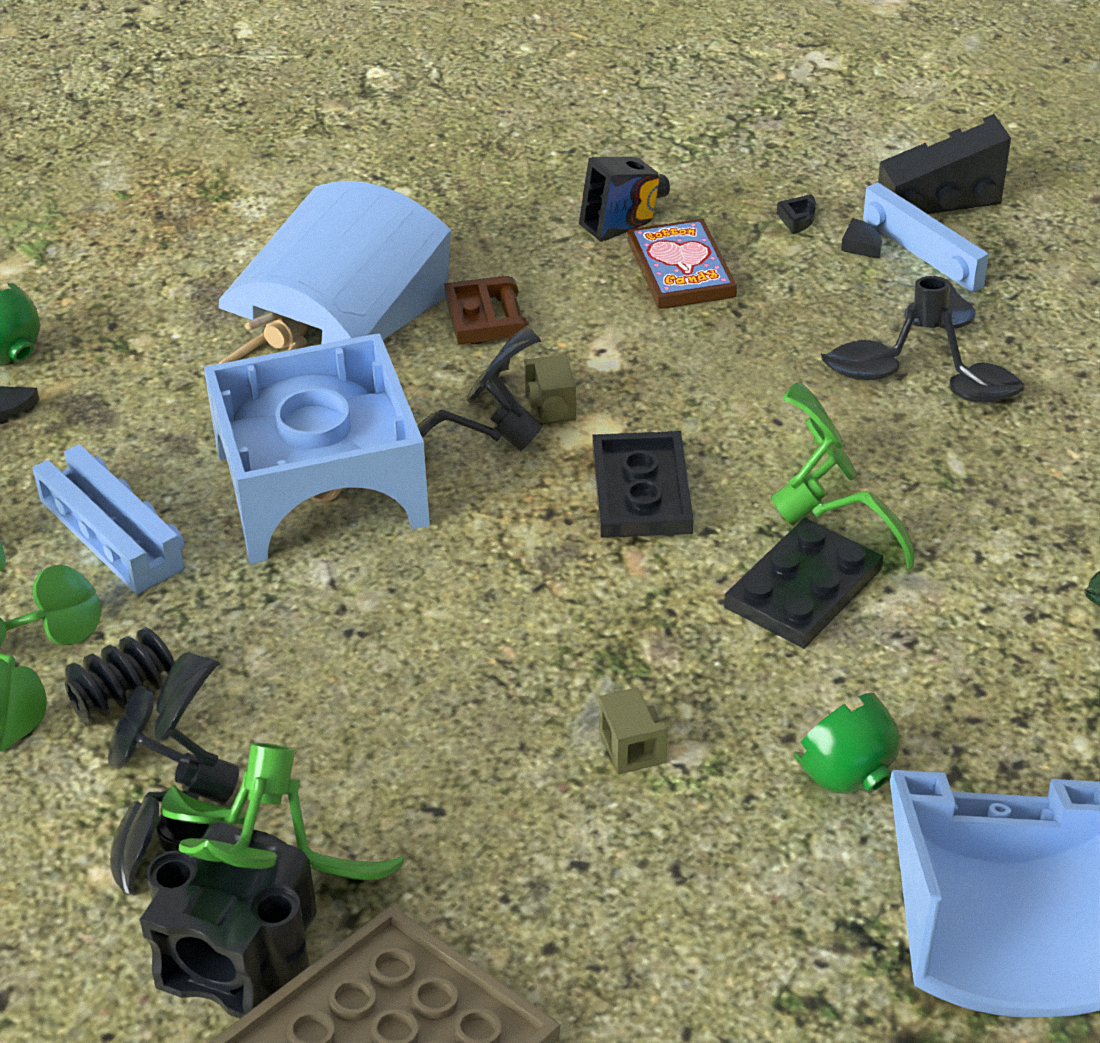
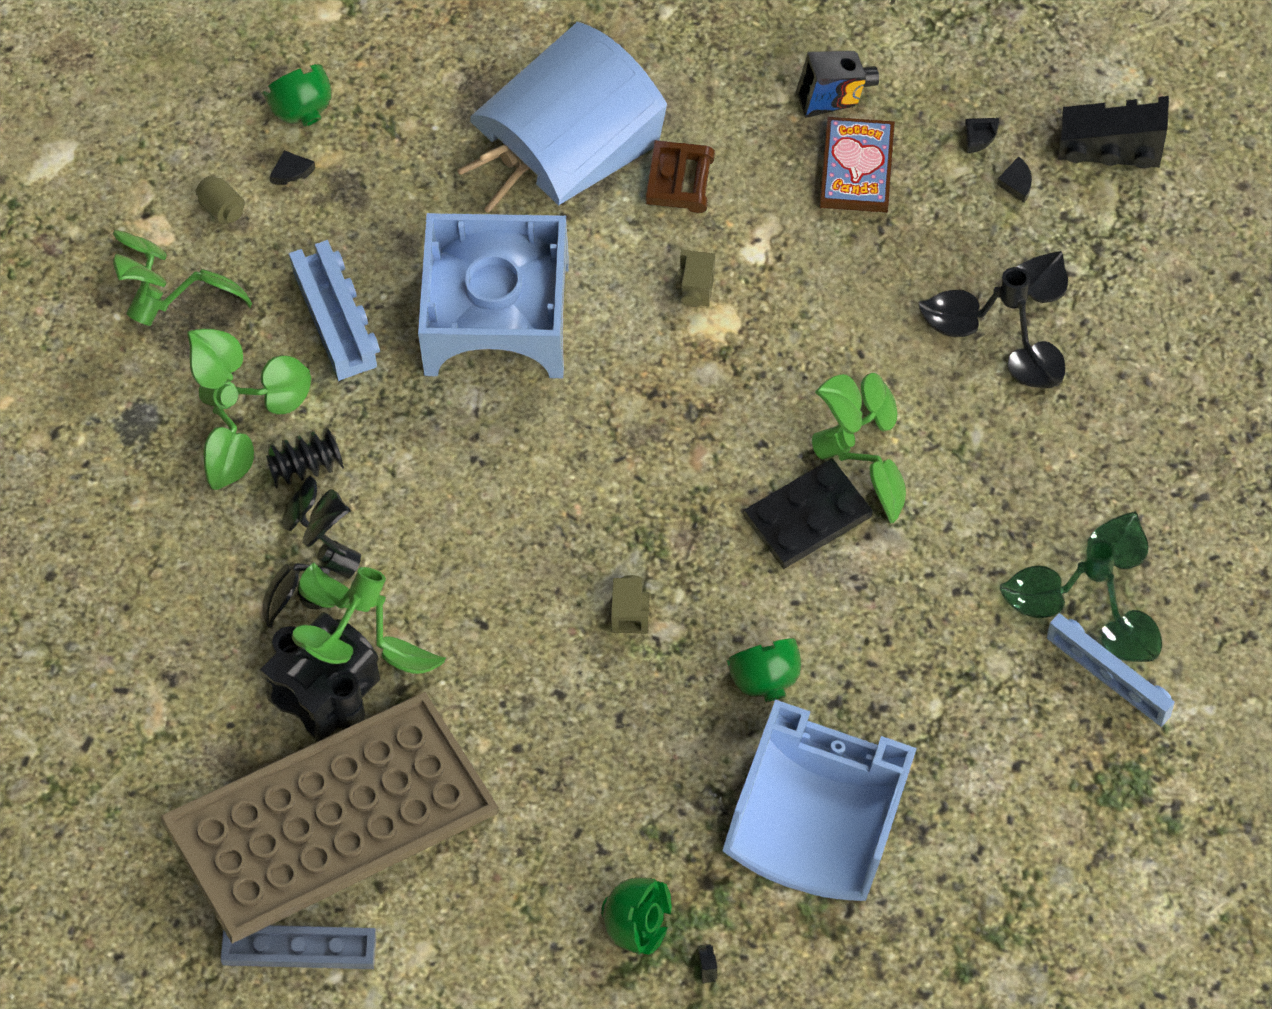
camera: 20 degrees right, 20 degrees up
black plant [417,325,543,451] -> none
black plate [592,431,694,538] -> none
light blue plate [863,182,989,293] -> none

